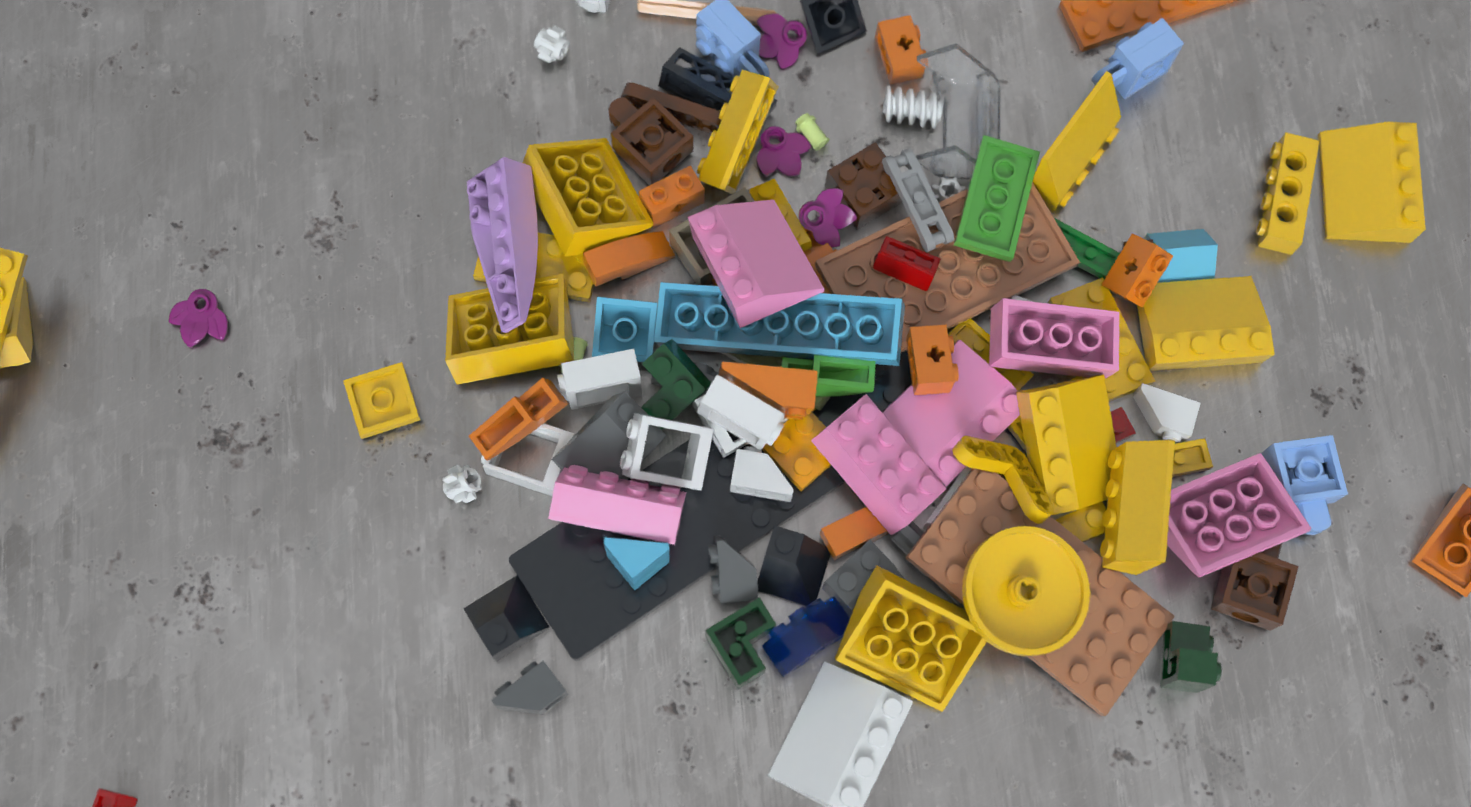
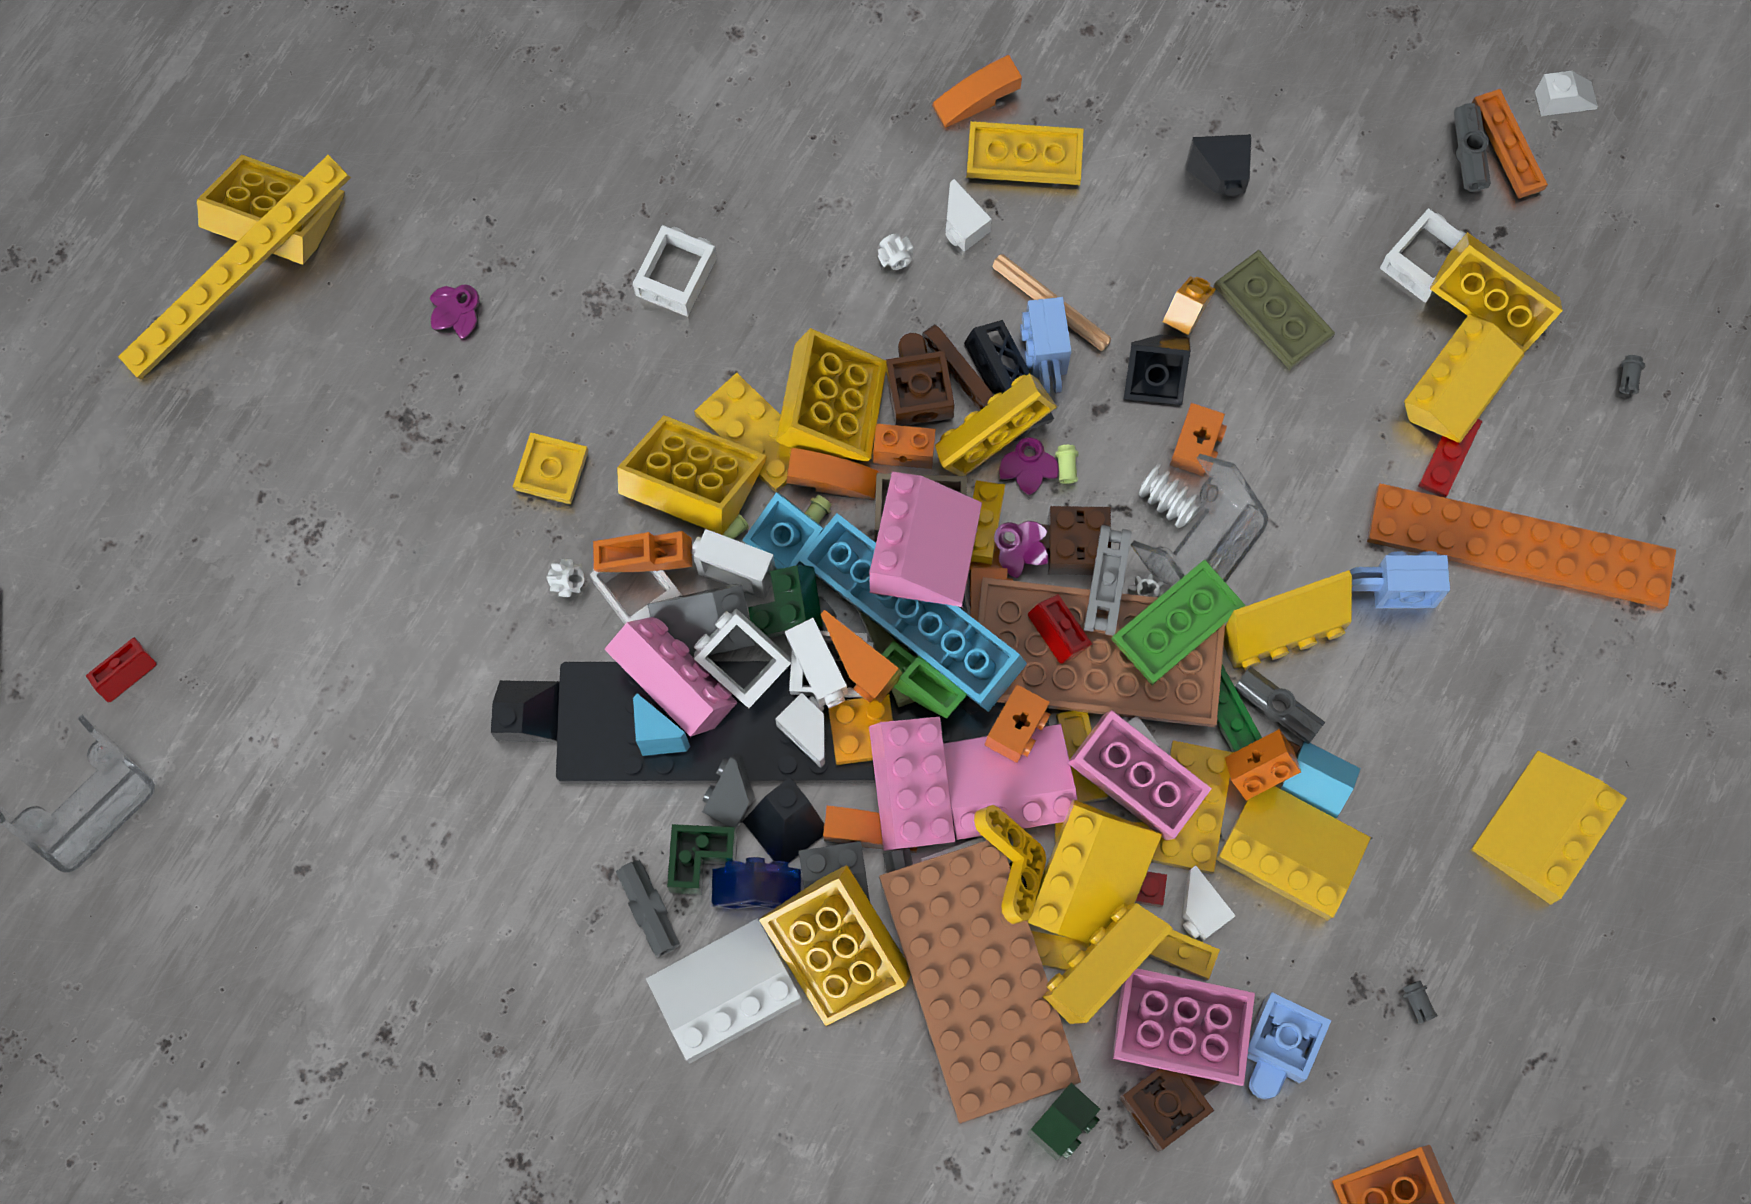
camera: 40 degrees right, 0 degrees up
lavender wedge [467,157,538,333] -> none
dark grey slope [491,661,568,714] -> none
magenta plate [757,13,807,69] -> none
yellow dish [962,526,1090,656] -> none
yellow brick [1256,132,1319,255] -> none
none -> dark grey piece [616,860,680,957]
none -> white window [633,225,717,317]
none -> yellowish green pin [805,495,832,524]
none -> dark grey piece [1235,666,1325,744]
none -> dark grey pin [1403,980,1438,1024]

